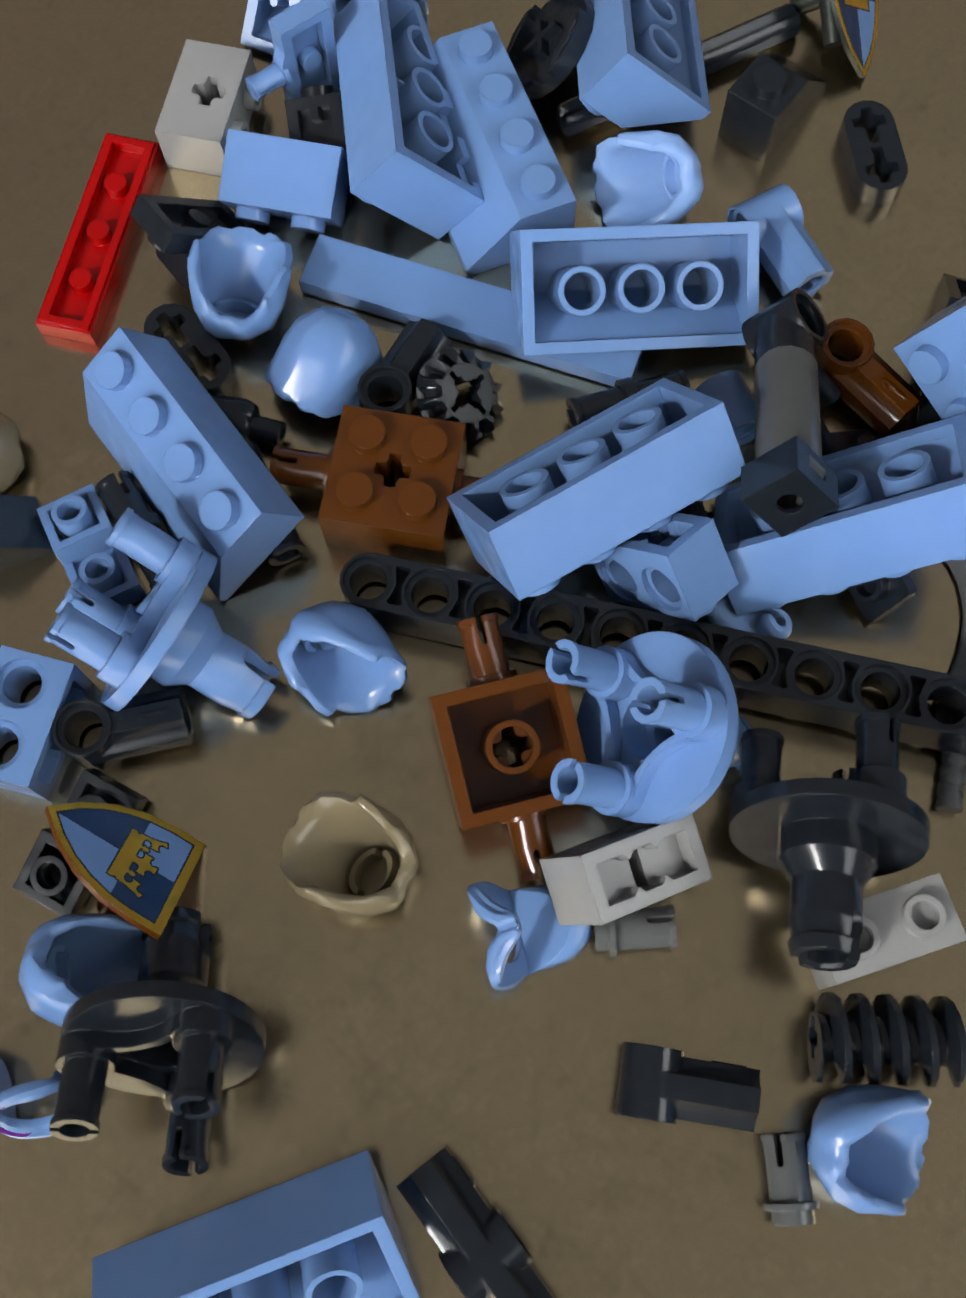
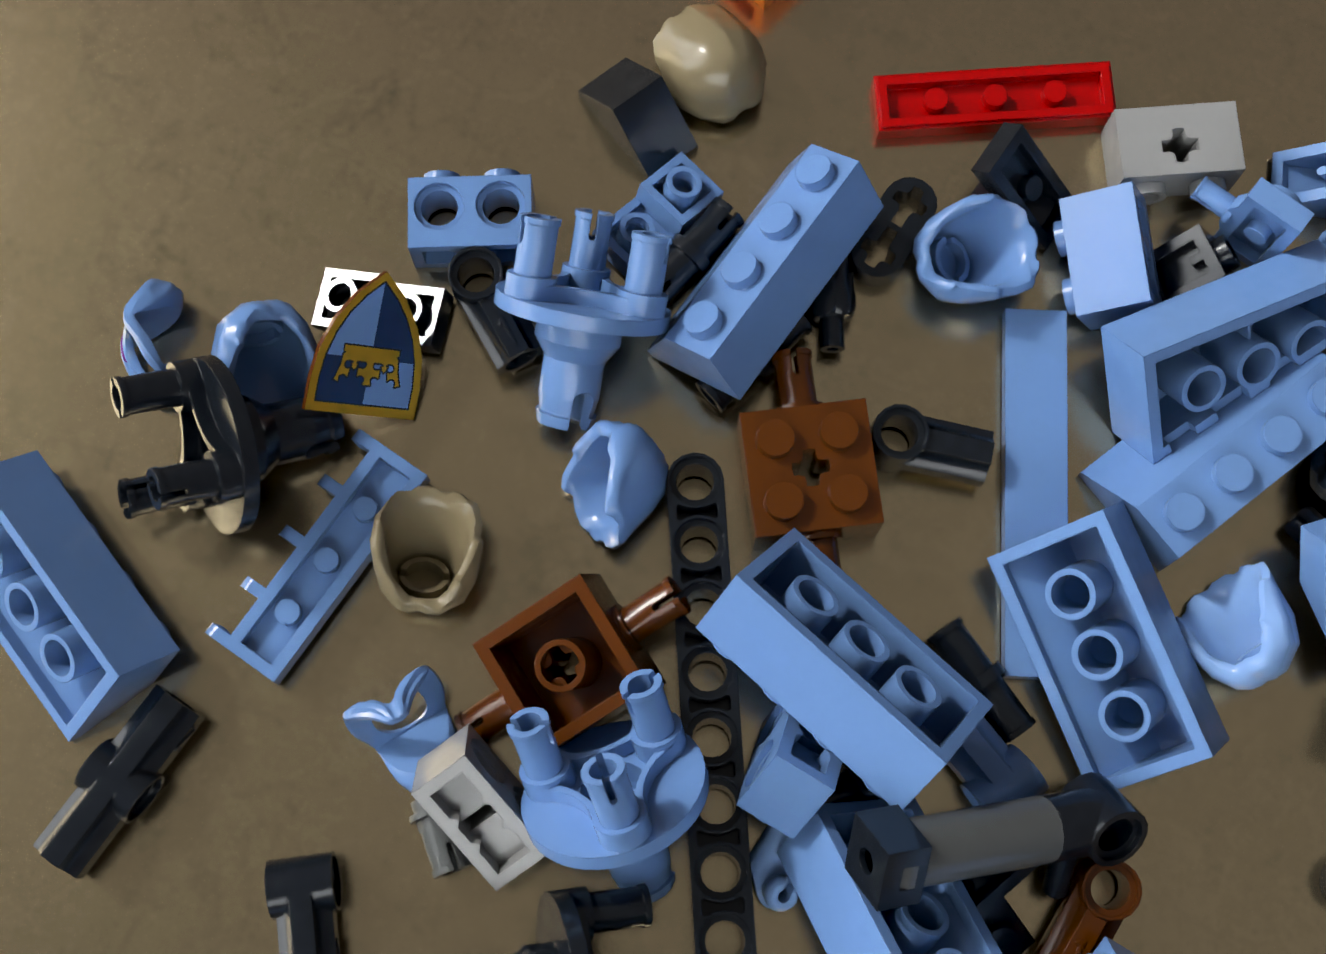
camera: 70 degrees right, 5 degrees up
medium blue hair [265,305,383,419] -> none
black gear [415,346,504,444] -> none
medium blue piece [727,184,834,297] -> none
none -> medium blue hinge [205,429,430,685]

